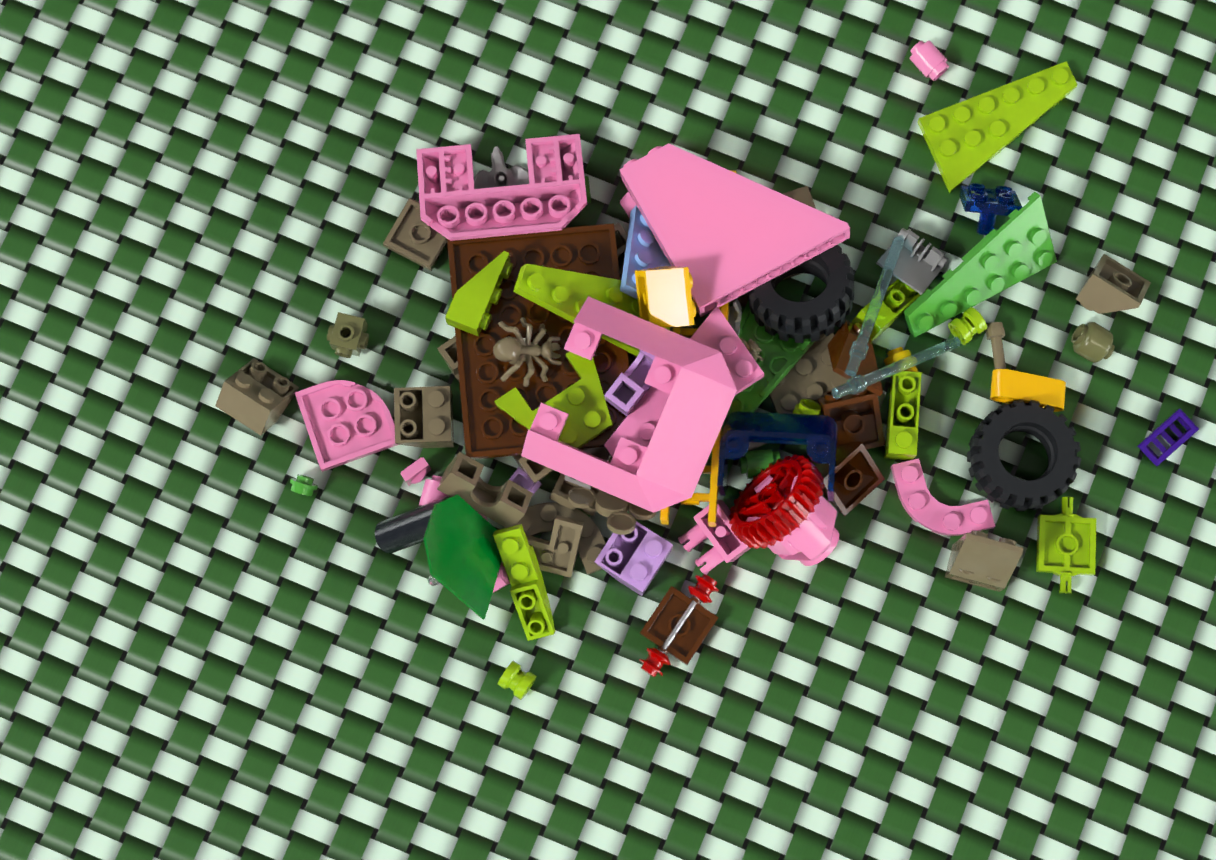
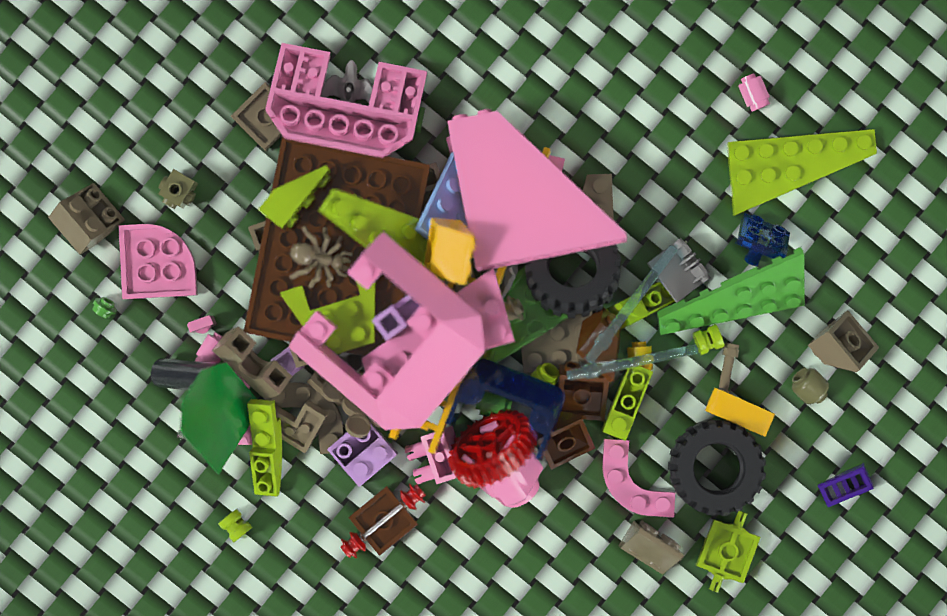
camera: 20 degrees right, 10 degrees up
dark tan slope [394,386,454,448] -> none

